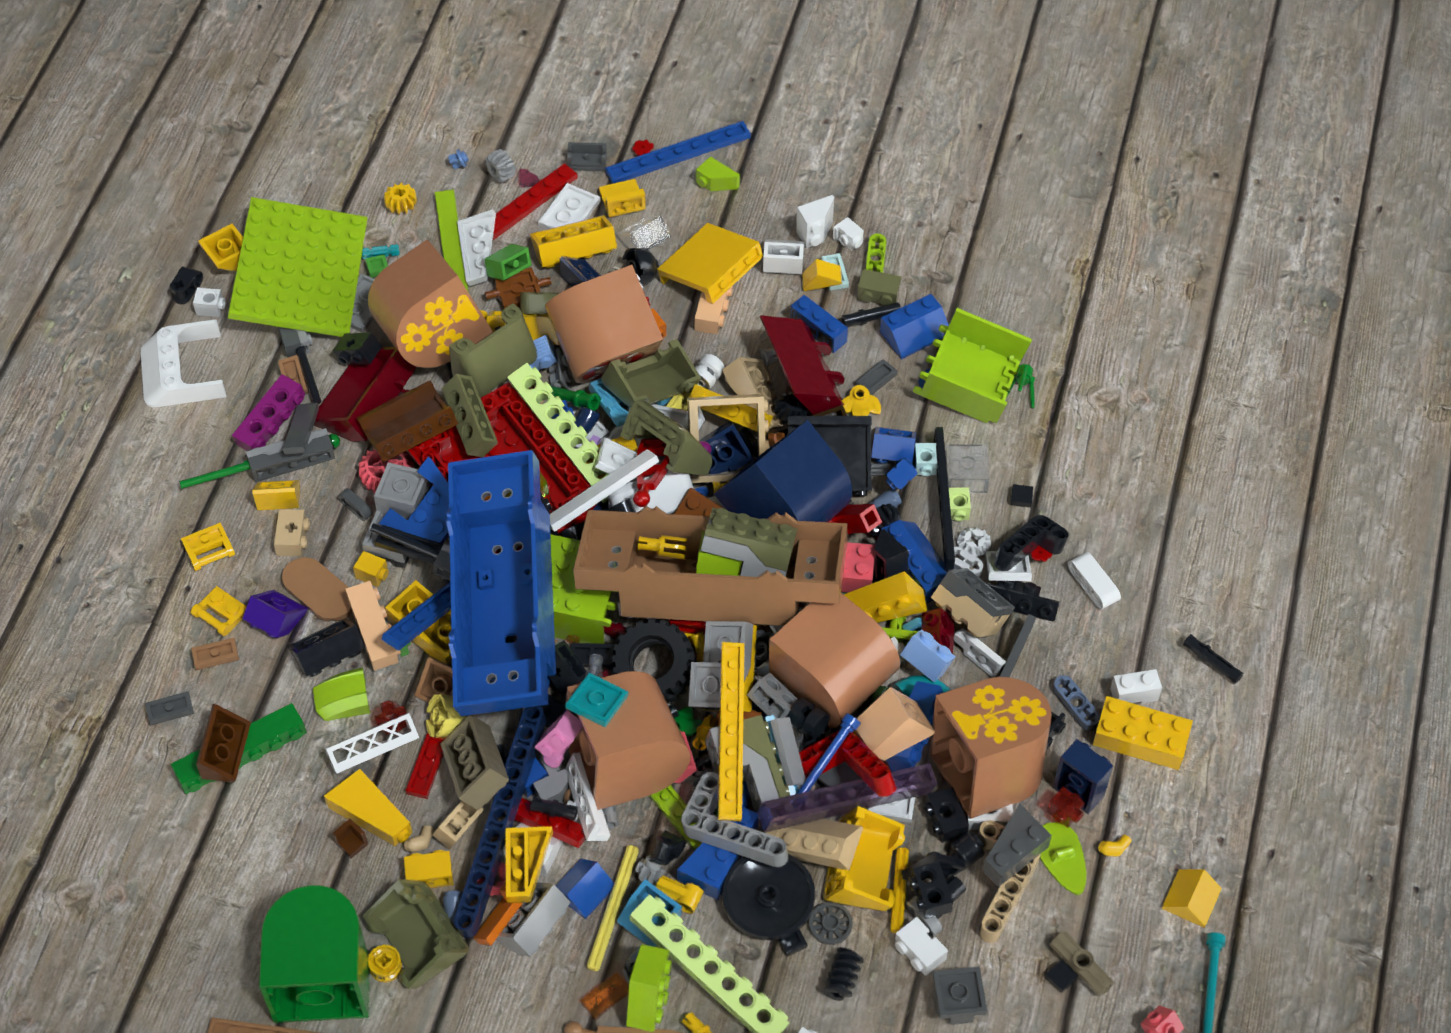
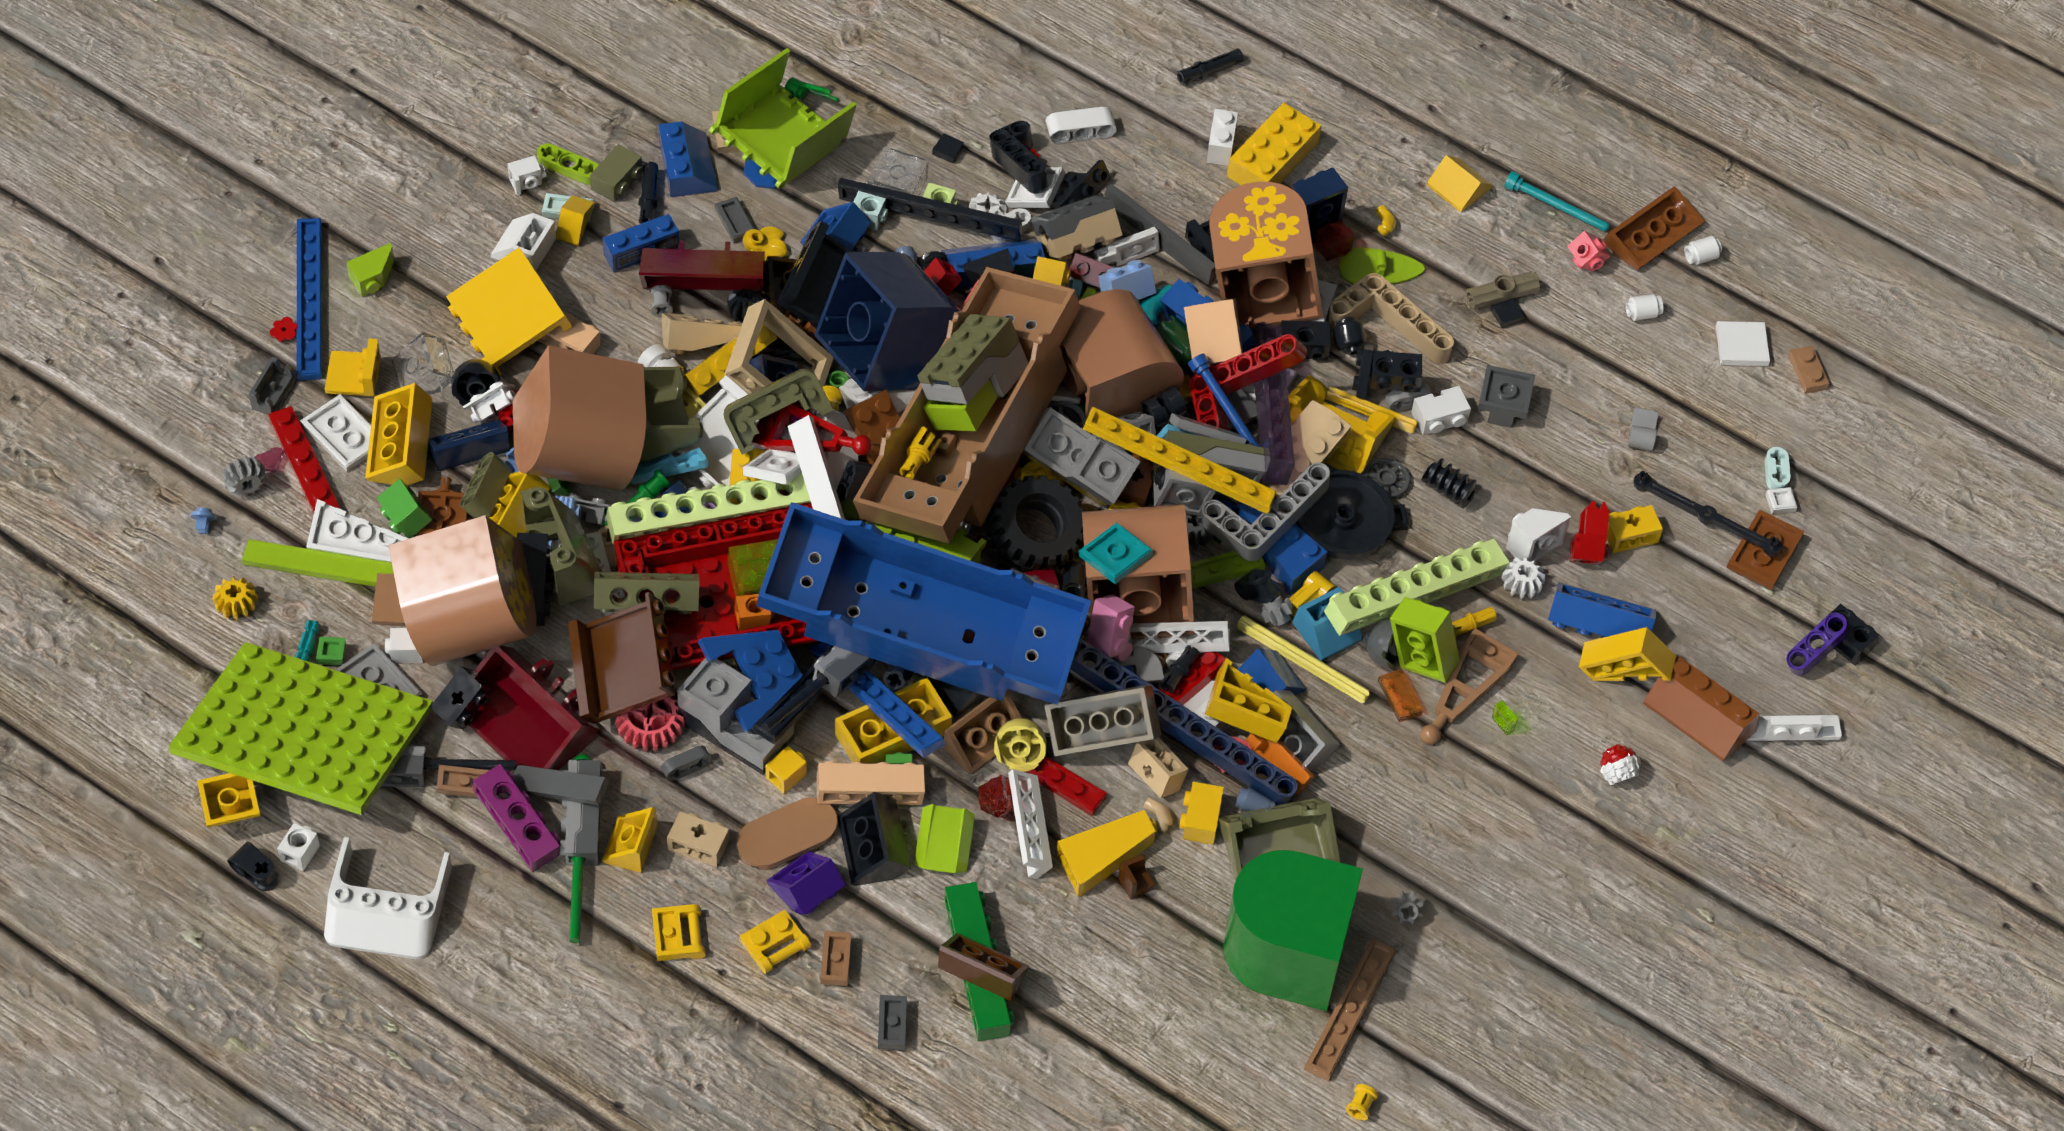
camera: 75 degrees left, 0 degrees up
white slope [796,195,834,248] -> none
blue brick [886,458,918,489] -> none
dark grey wedge [983,804,1052,887] -> none
sand blue beam [1053,675,1100,731] -> none

